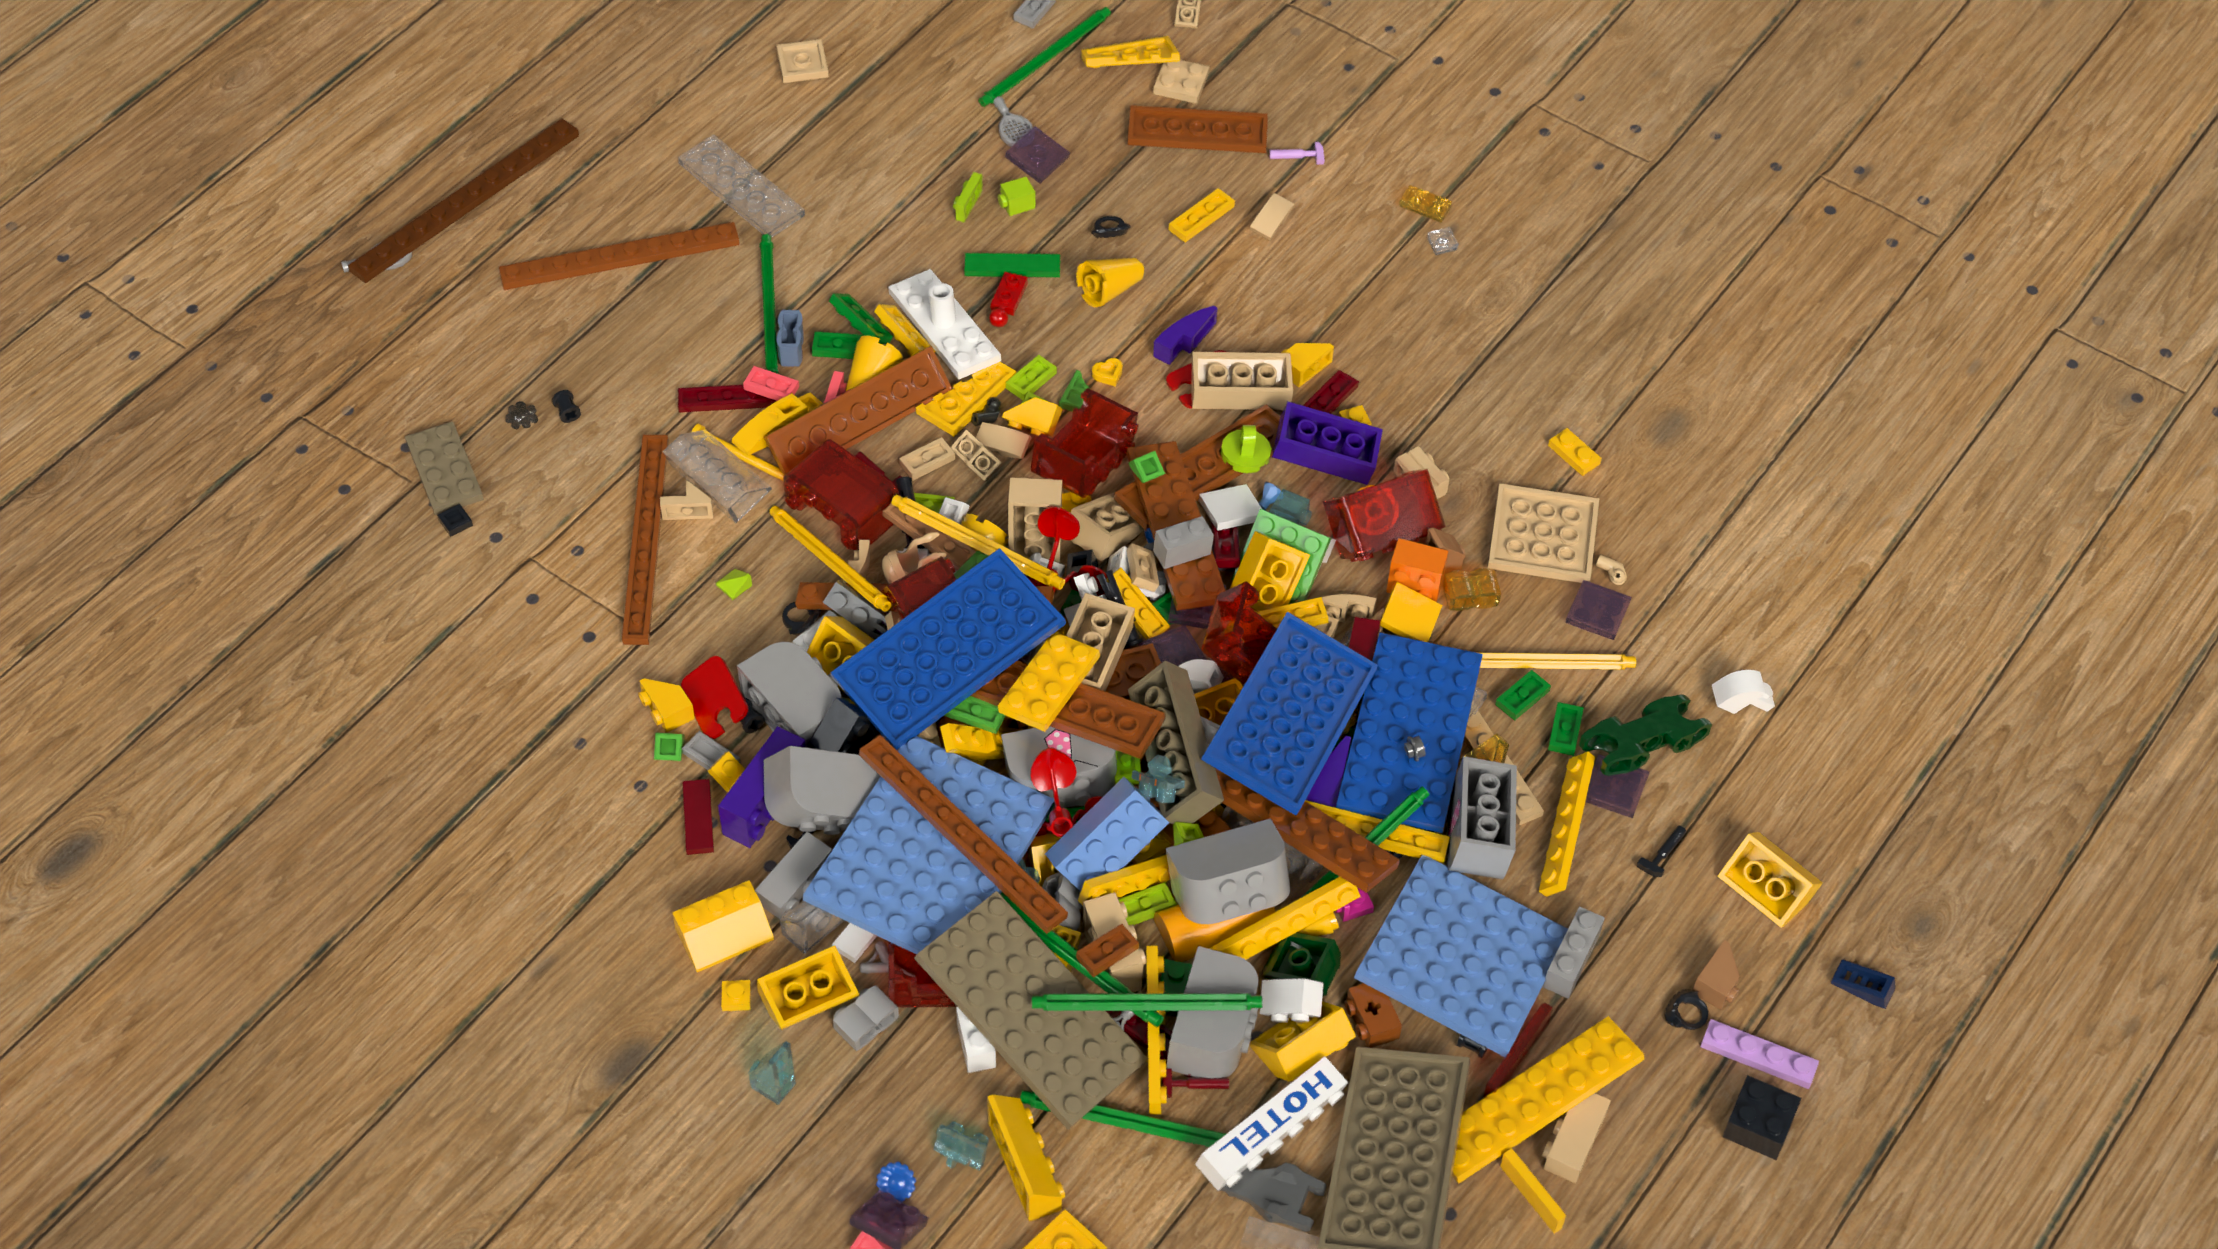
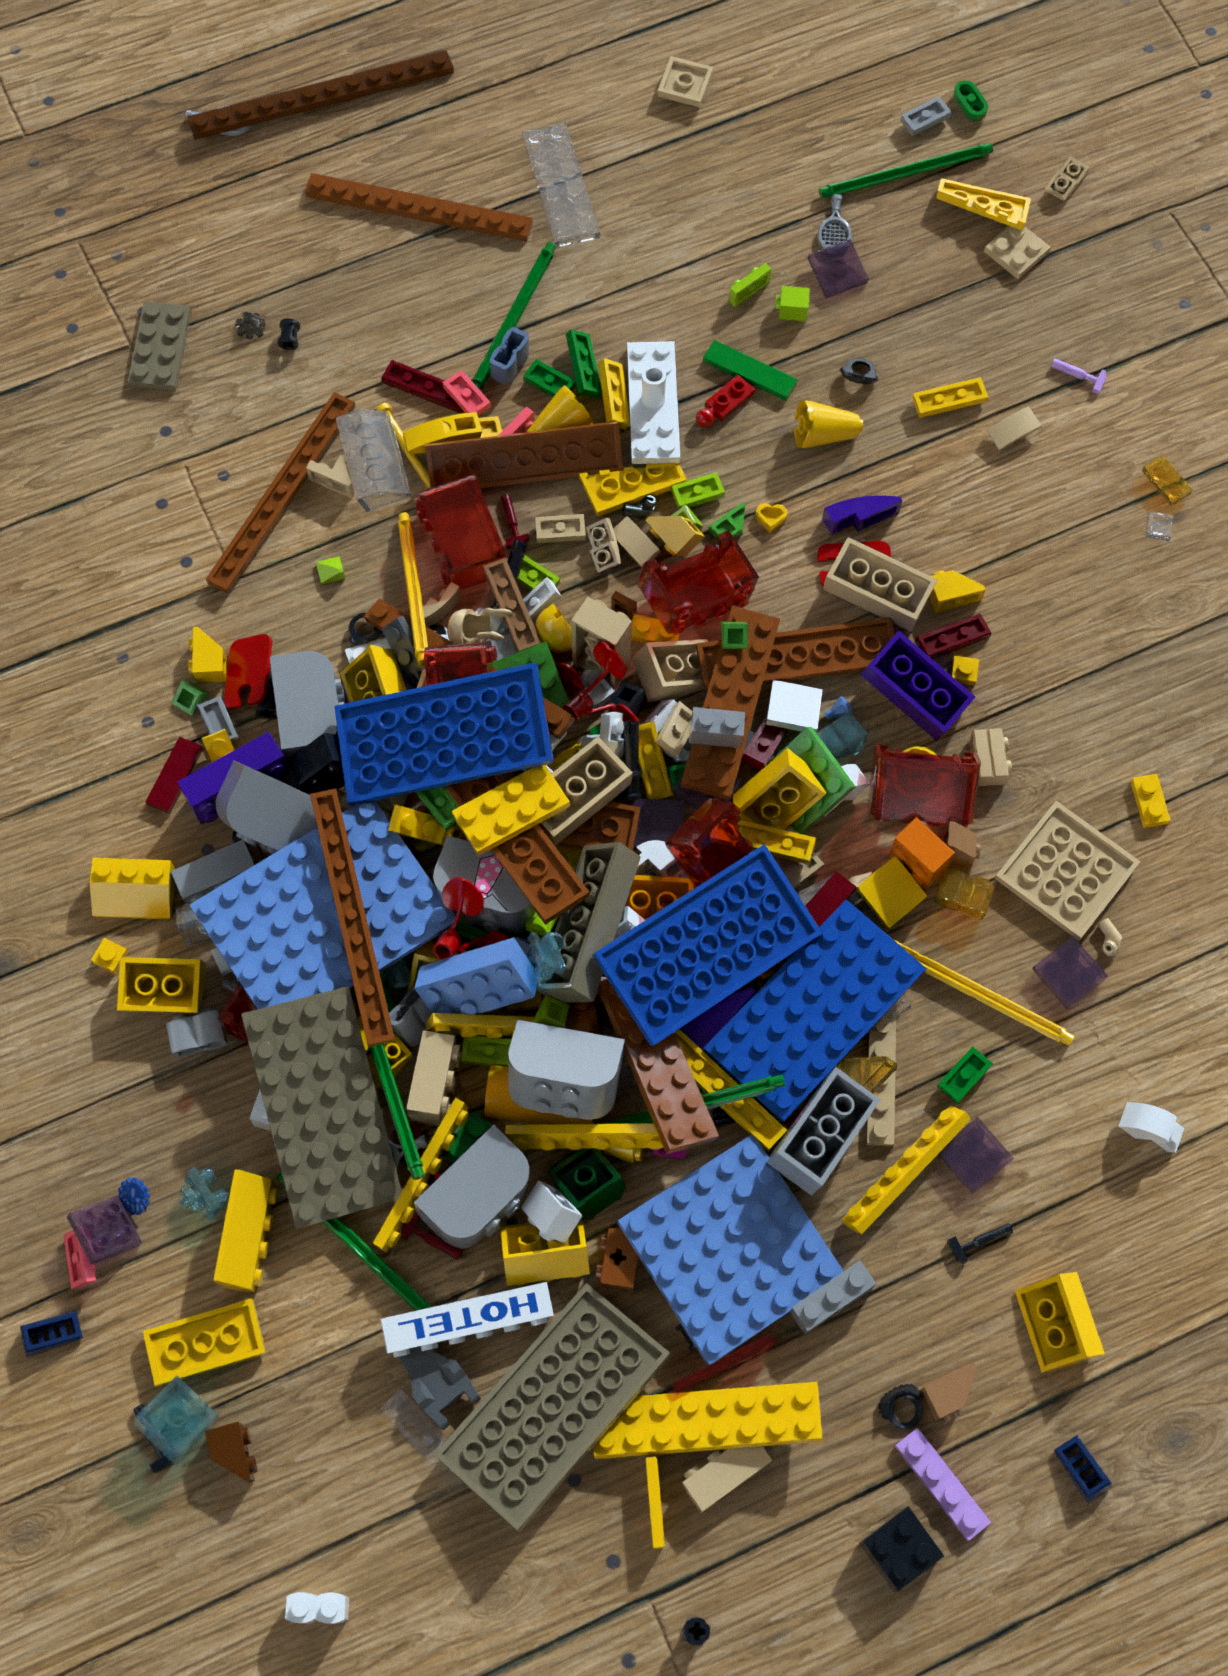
camera: 30 degrees right, 15 degrees up
black tile [437,504,473,537] -> none
clear light blue slope [749,1041,796,1105] -> none
yellow piece [891,495,1065,590] -> none
green piece [1032,993,1262,1011] -> none
dark orange plate [1076,924,1139,977] -> none
dark orange plate [1128,106,1268,153] -> none
lime tile [1221,425,1271,473] -> none
tan slope [1322,594,1376,622] -> none
dark grey plate [1404,736,1426,762] -> none
green plate [1495,670,1551,721] -> none
dark green piece [1579,694,1712,776] -> none

